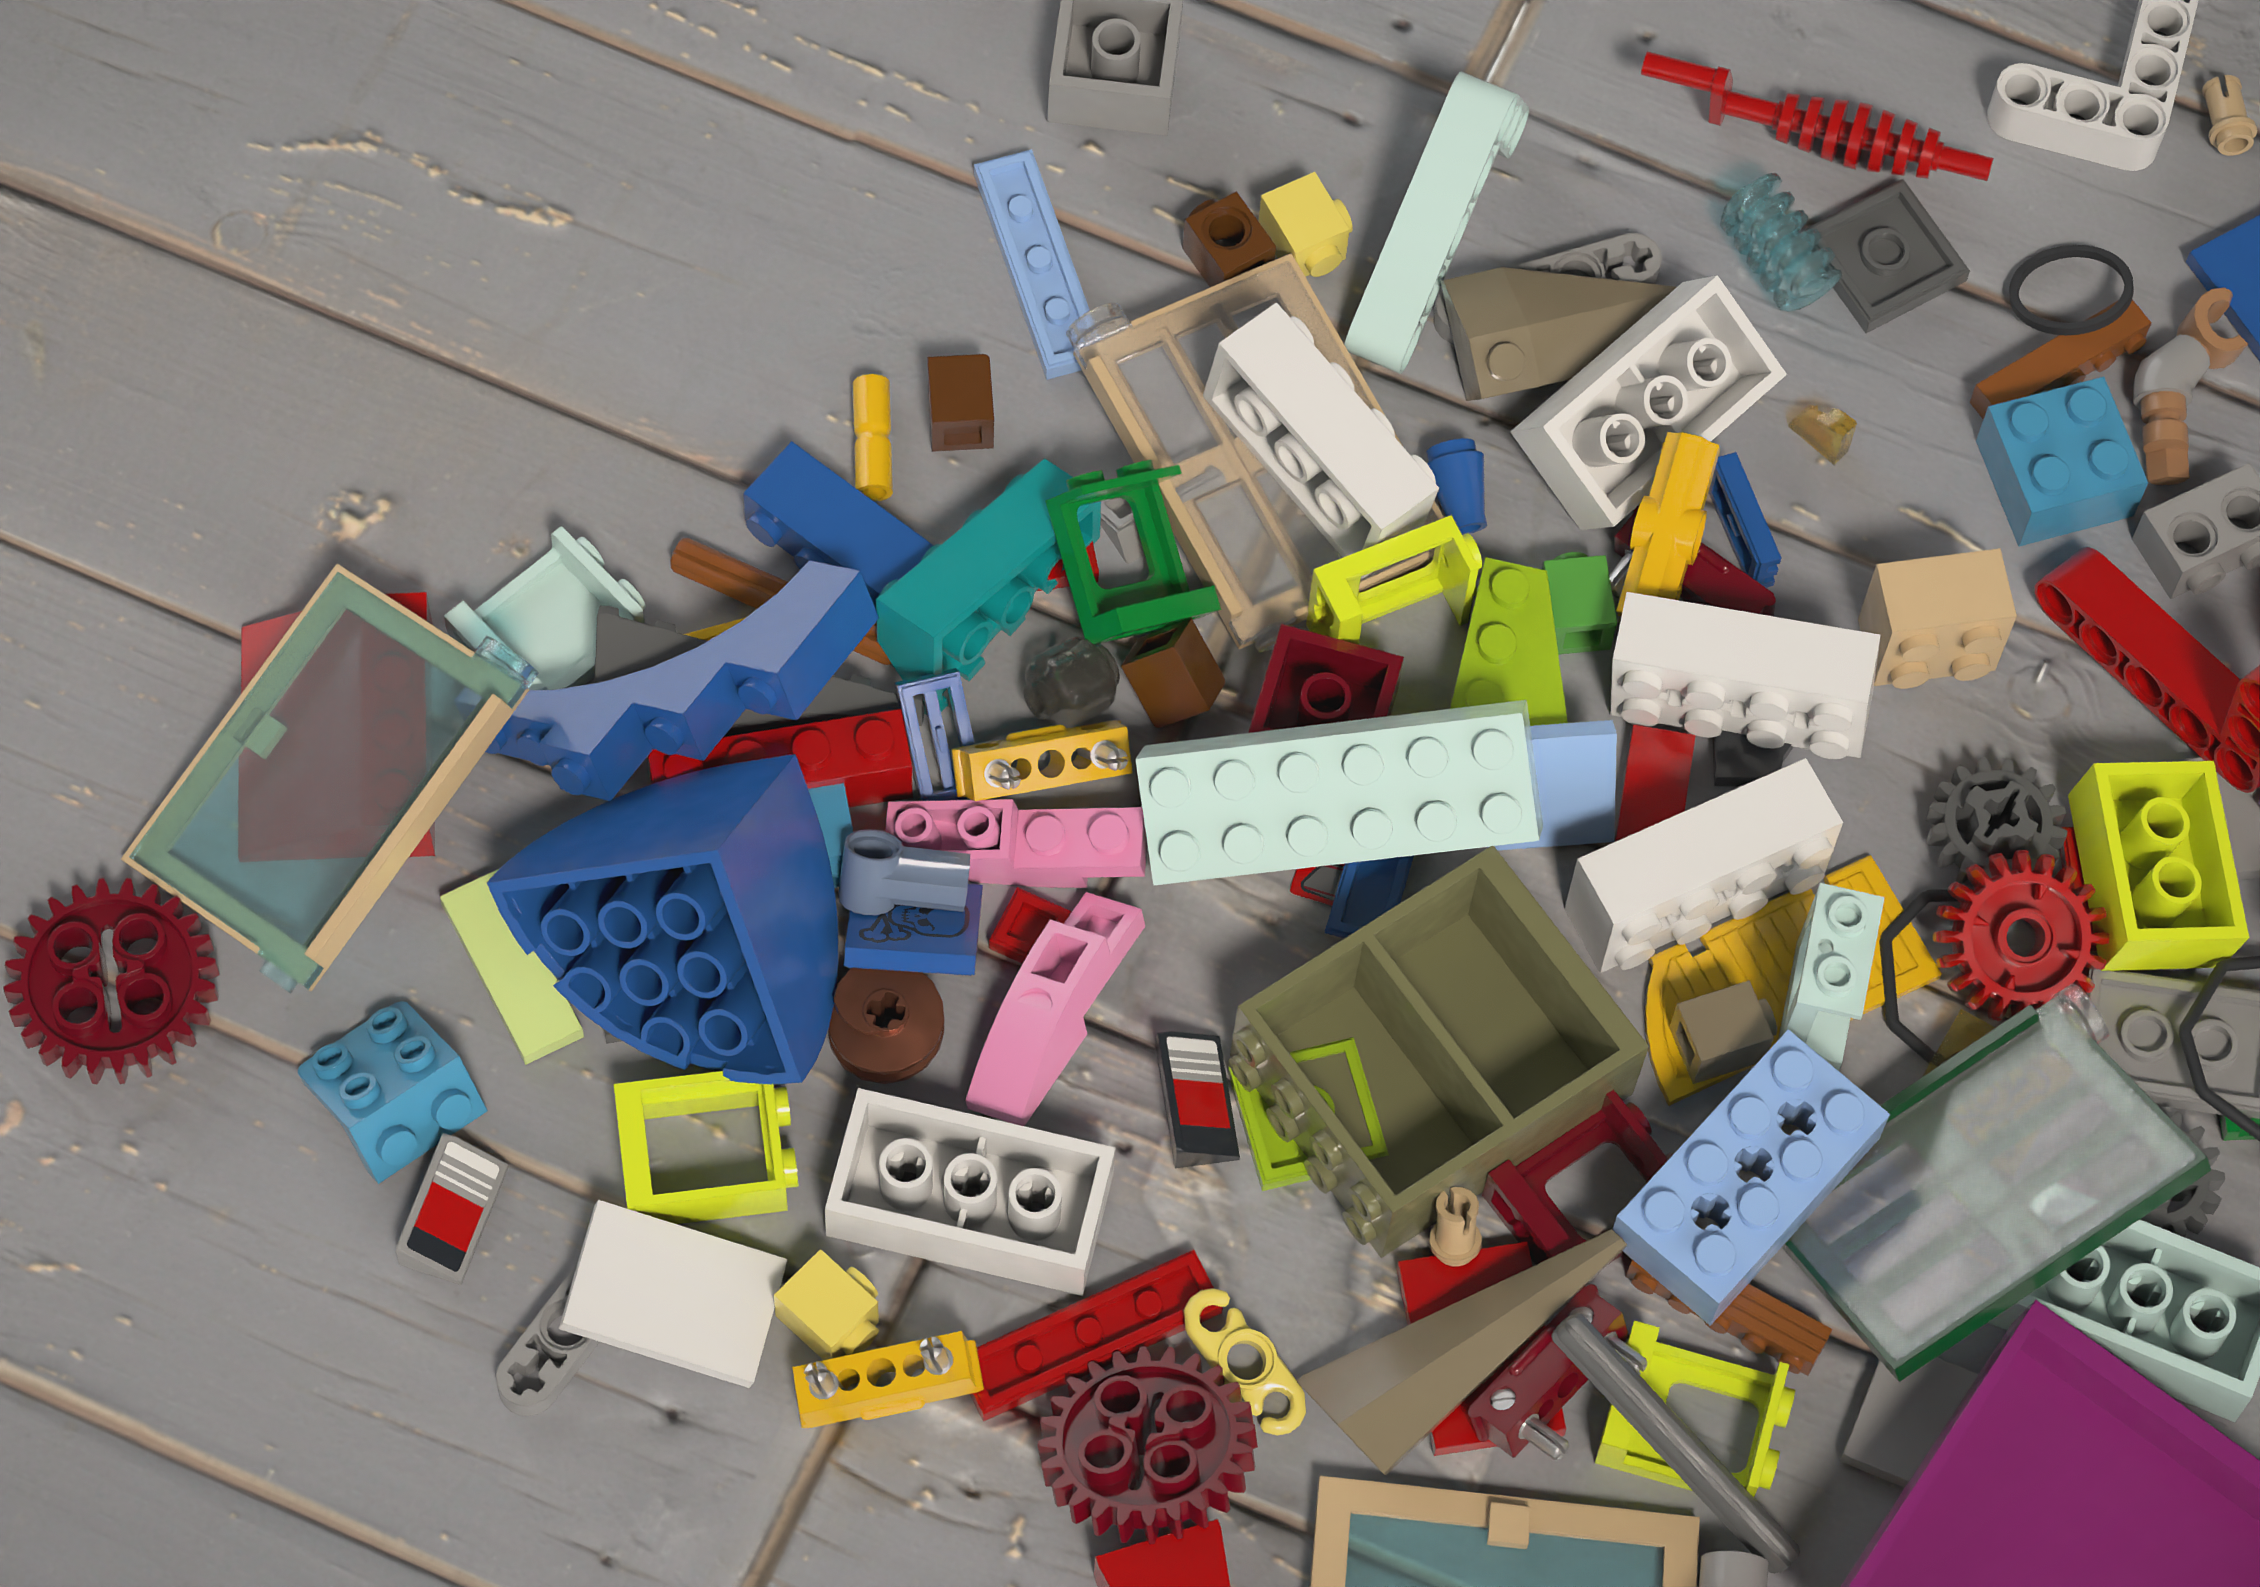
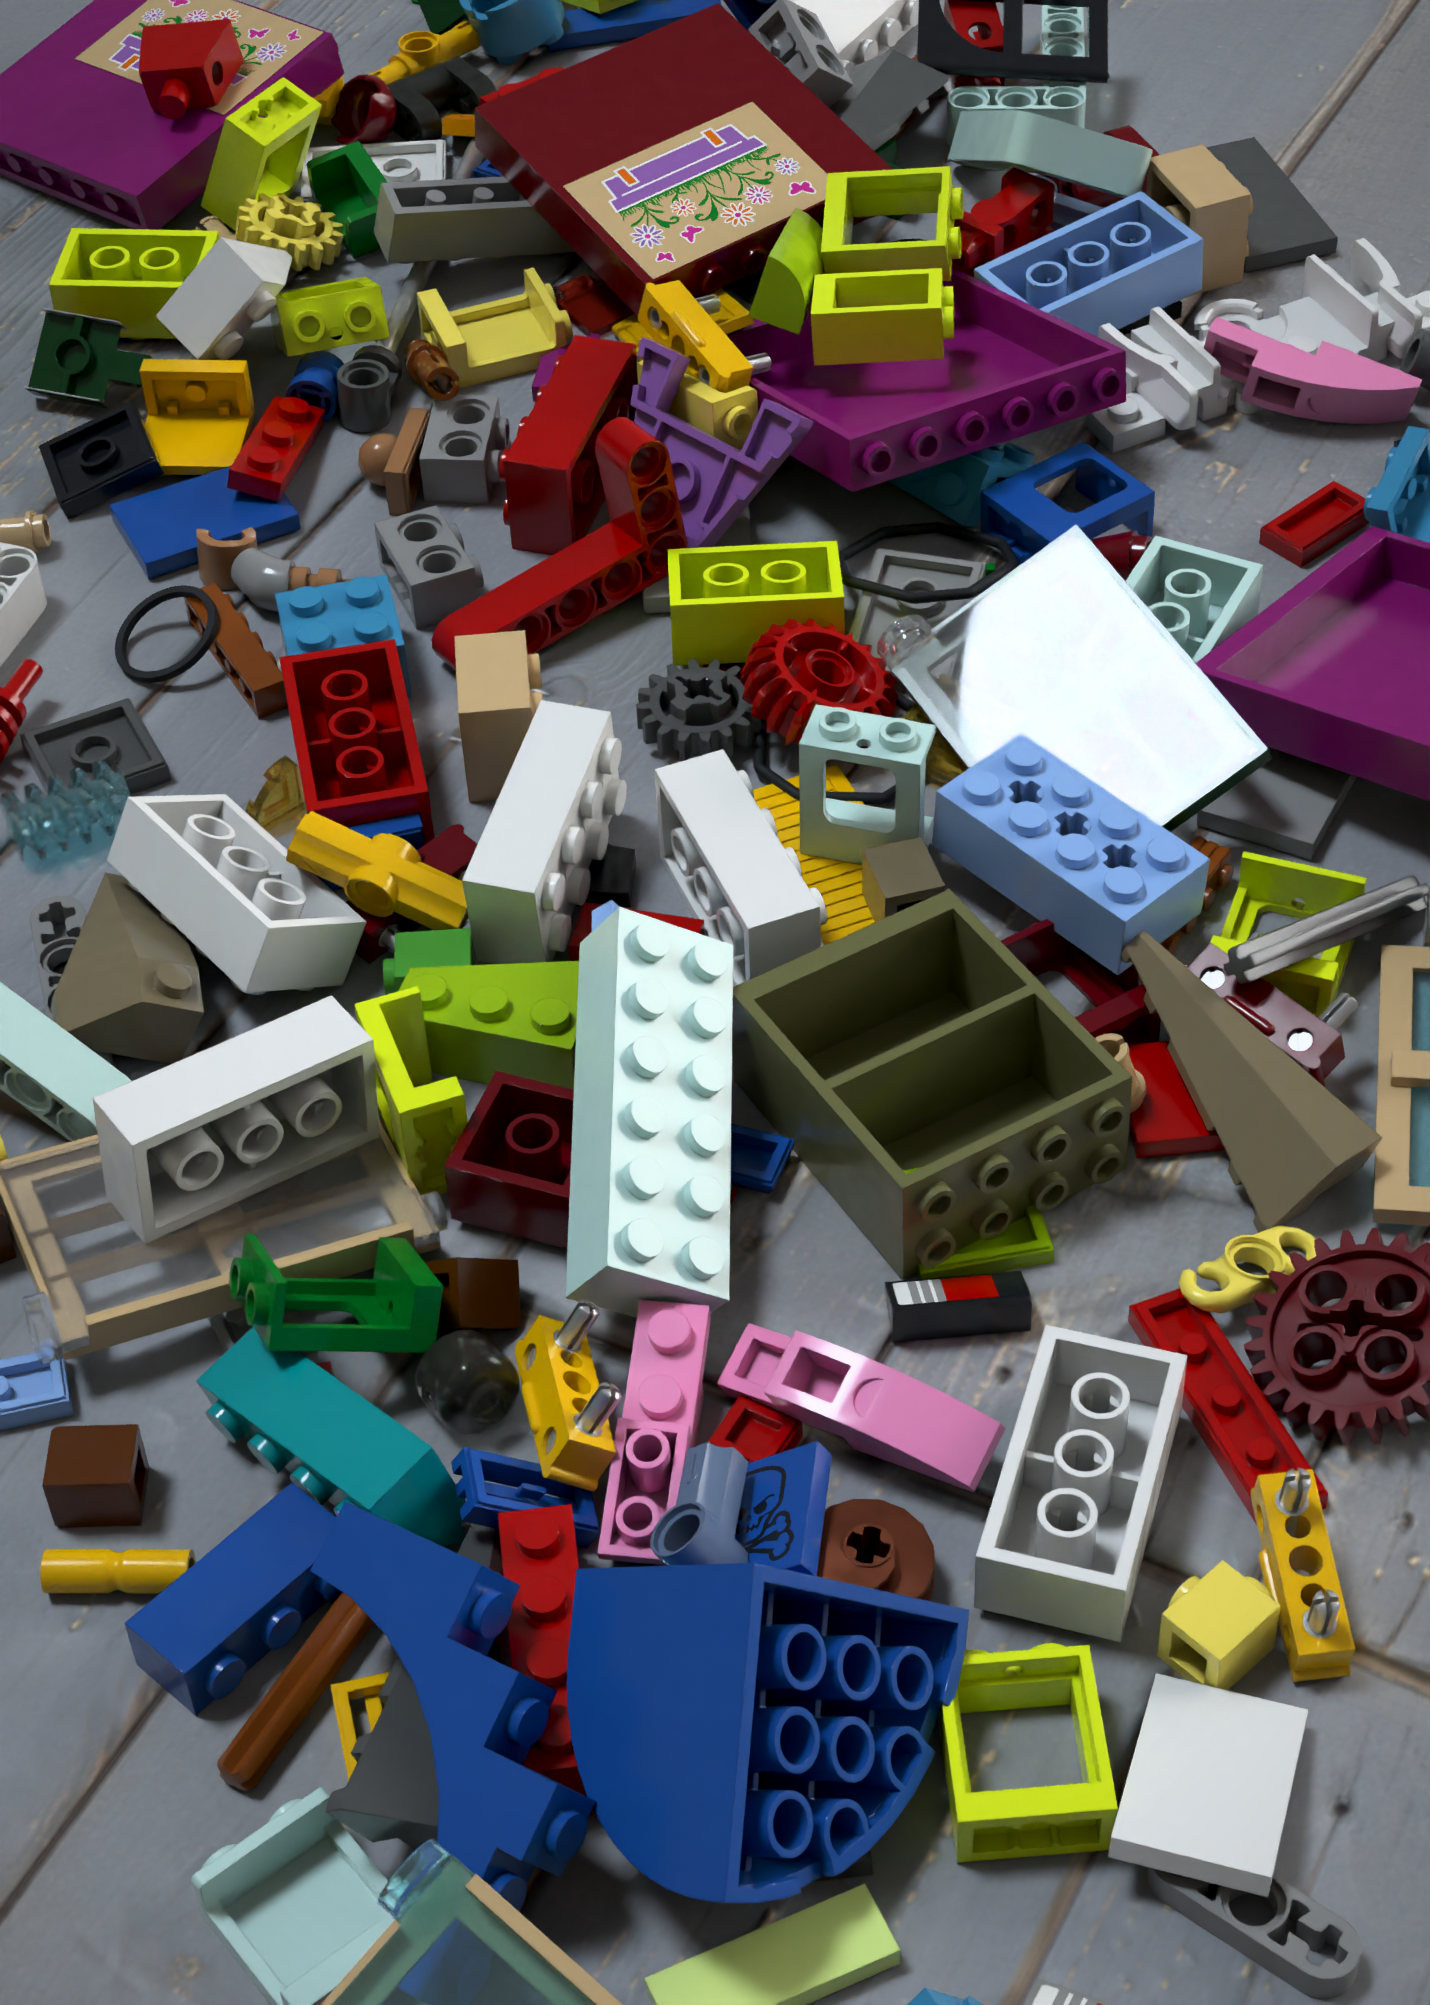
camera: 80 degrees left, 20 degrees down
none -> red brick [279,639,435,844]

